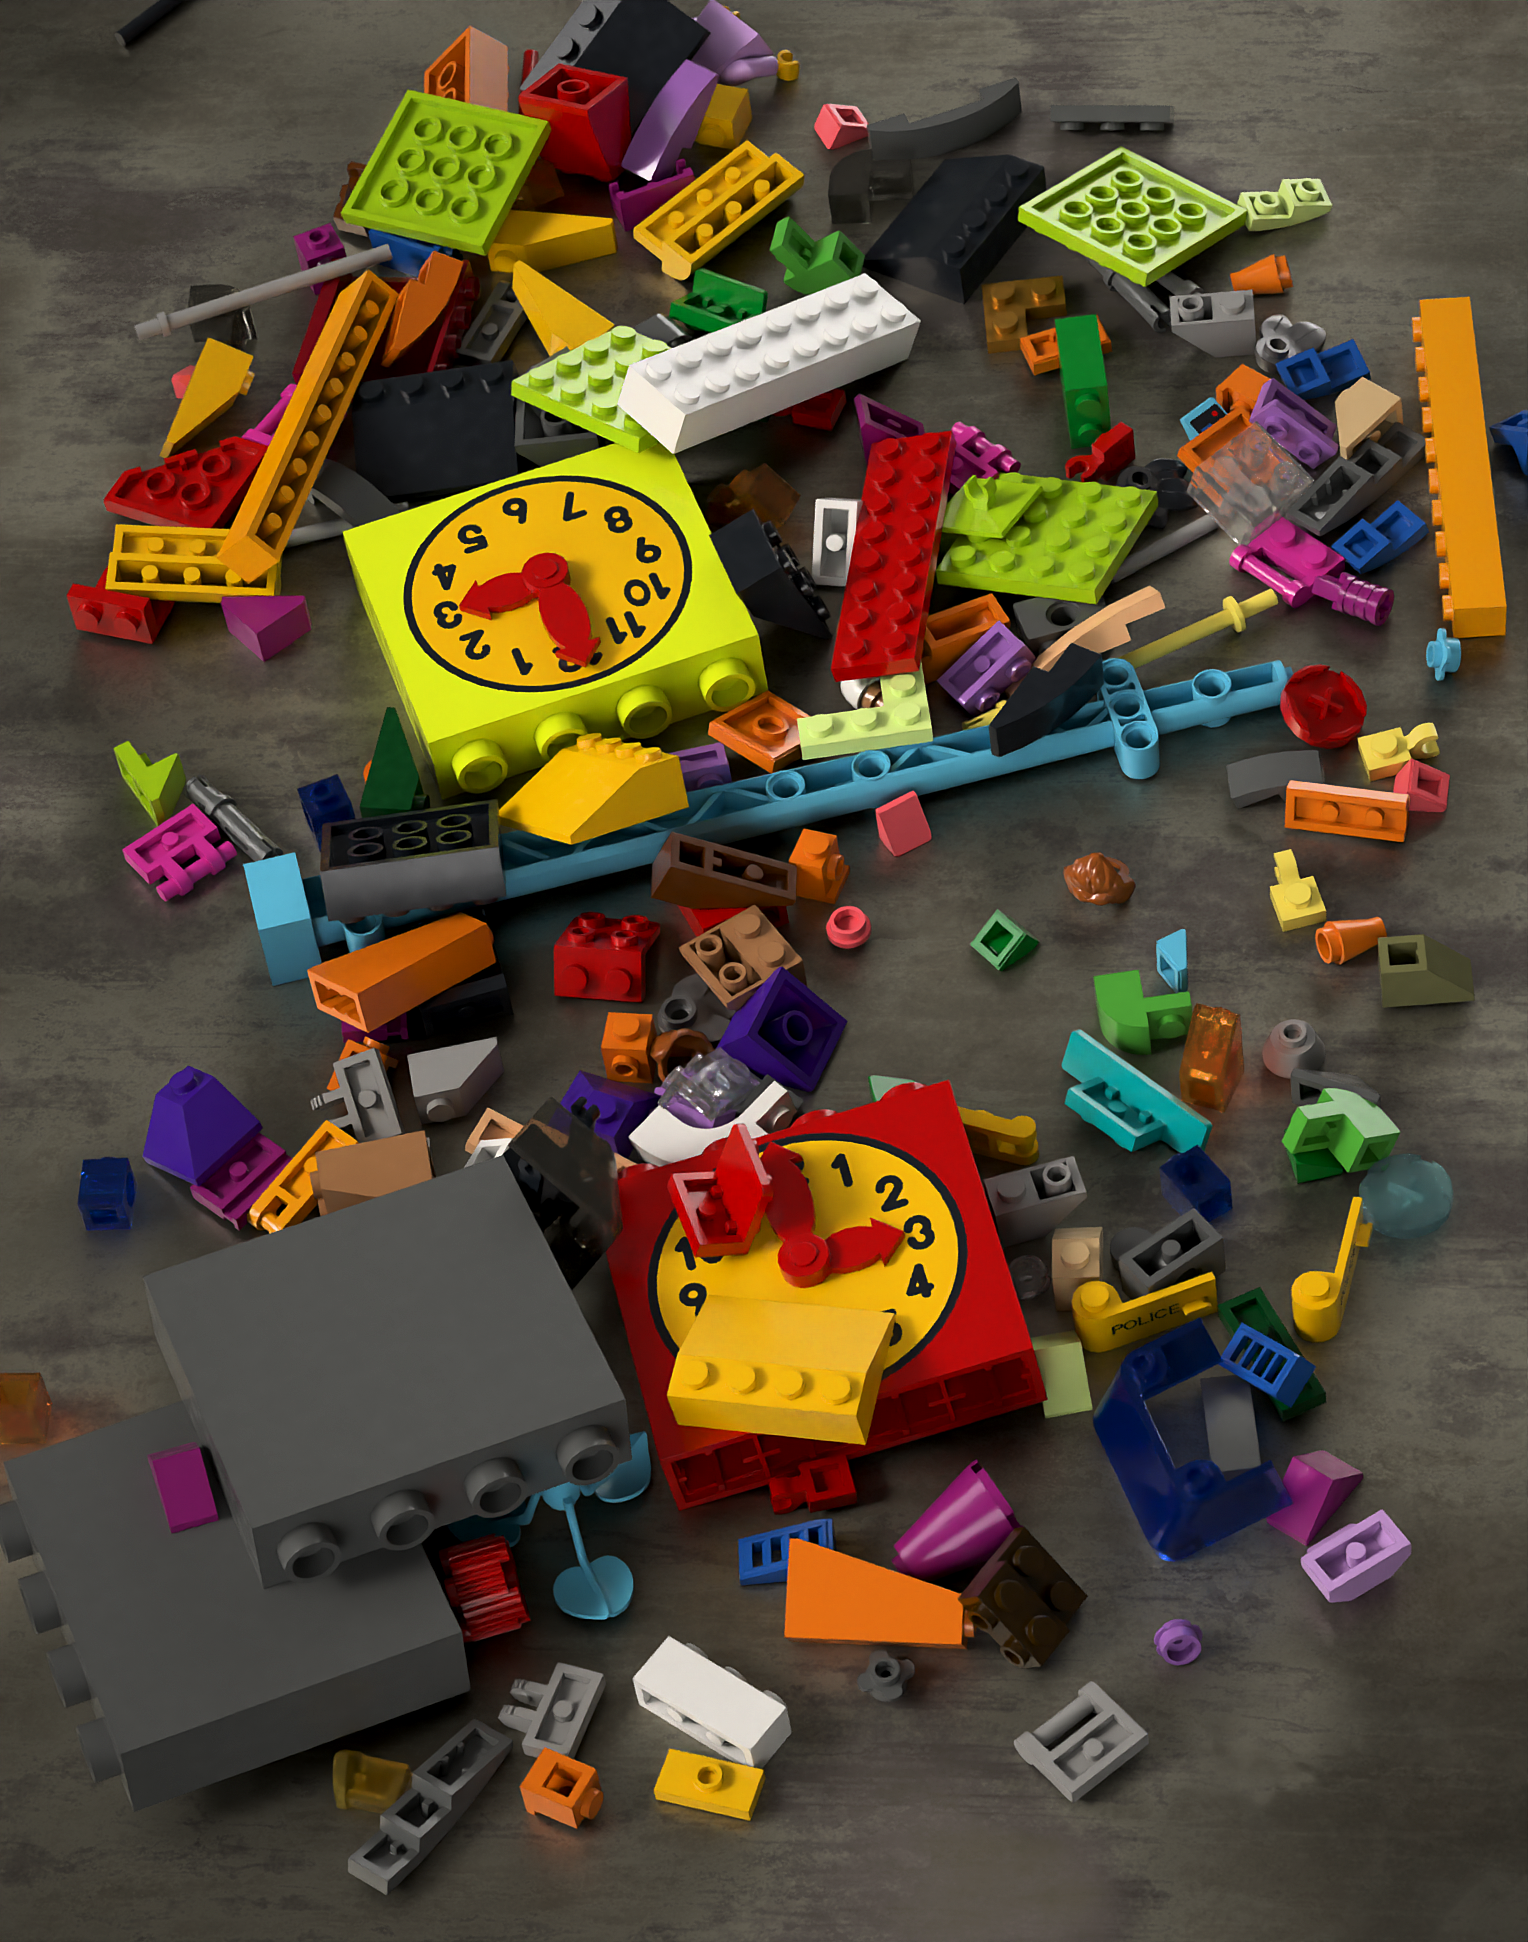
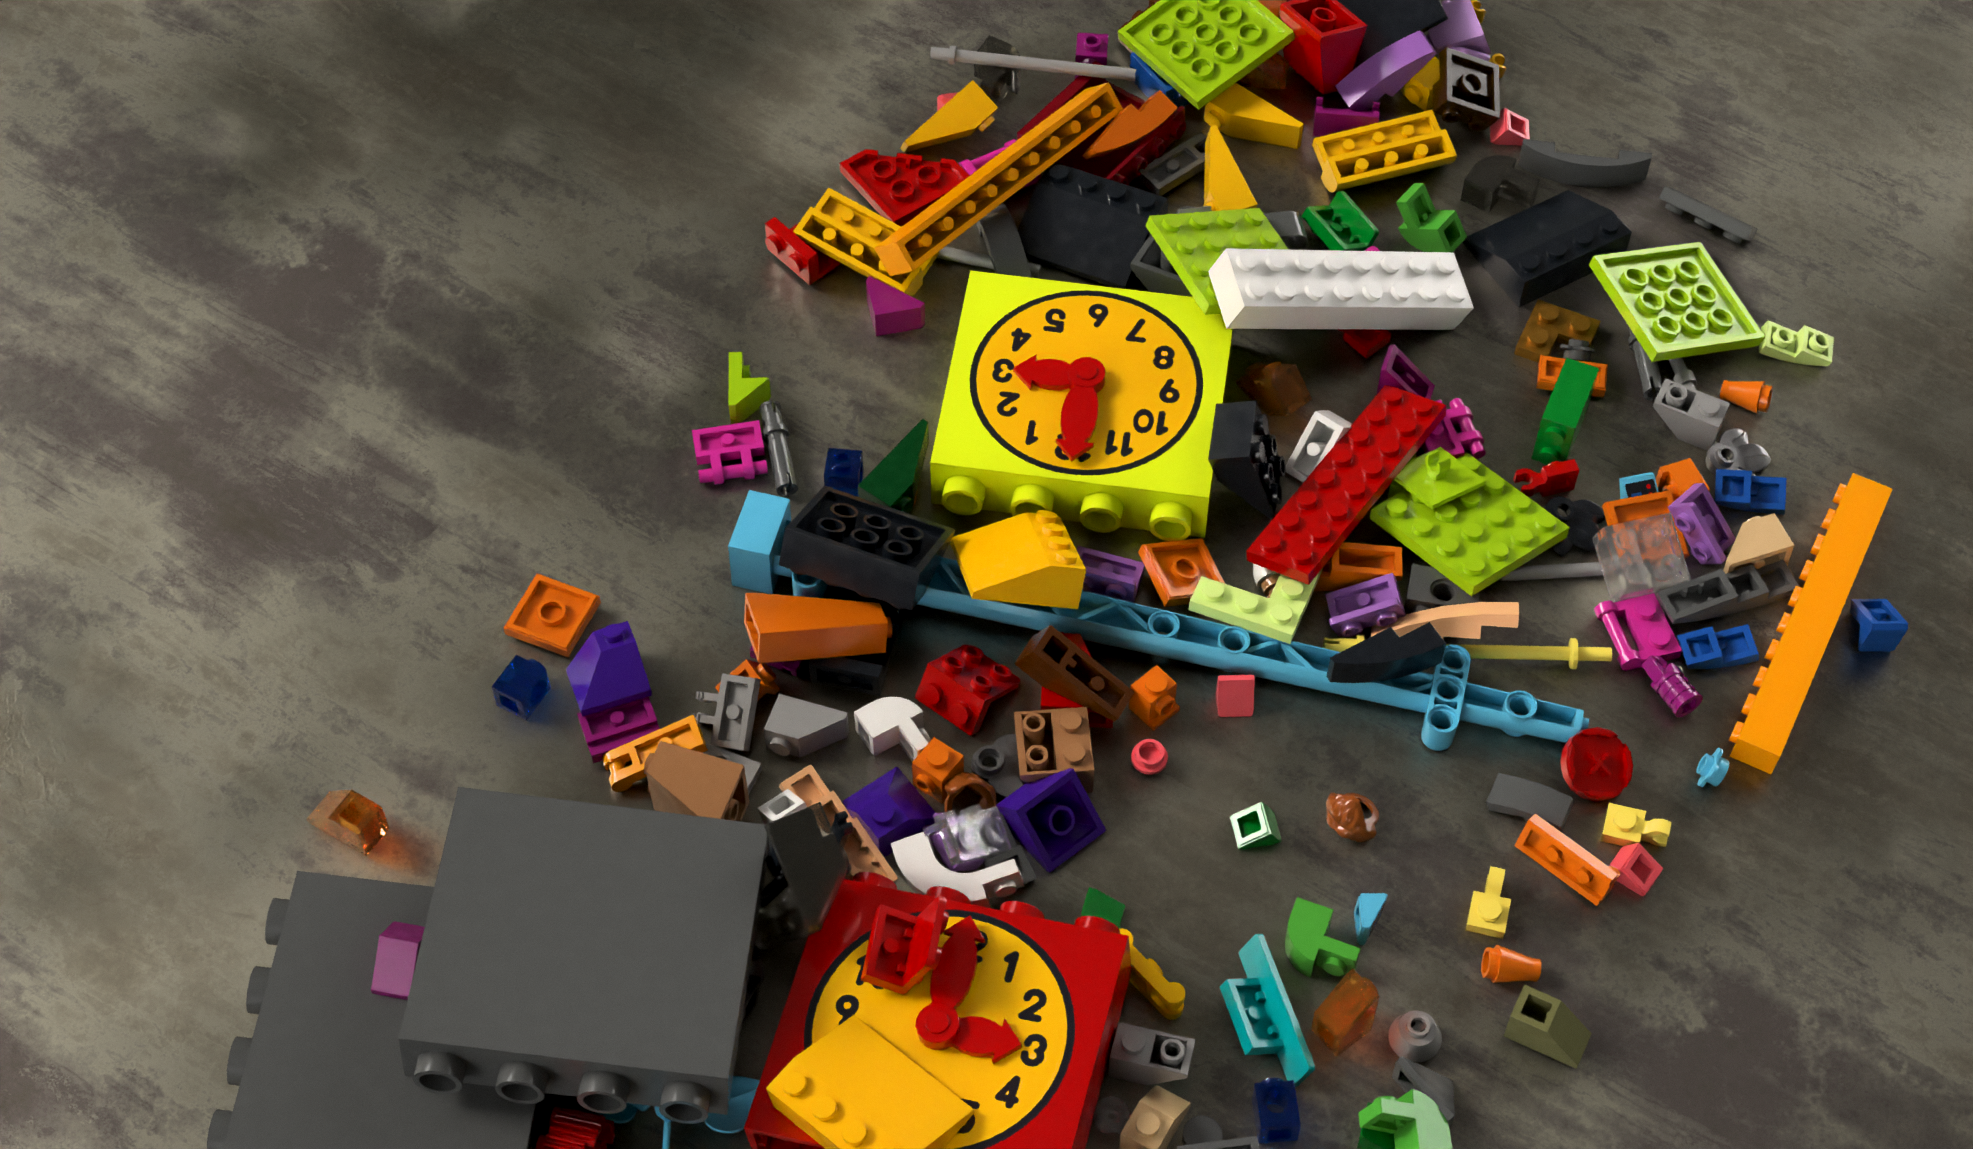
camera: 20 degrees right, 5 degrees up
none -> orange plate [504,573,601,657]
none -> white brick [854,697,931,762]
none -> dark brown plate [1433,47,1500,132]
none -> dark grey plate [1560,339,1596,362]

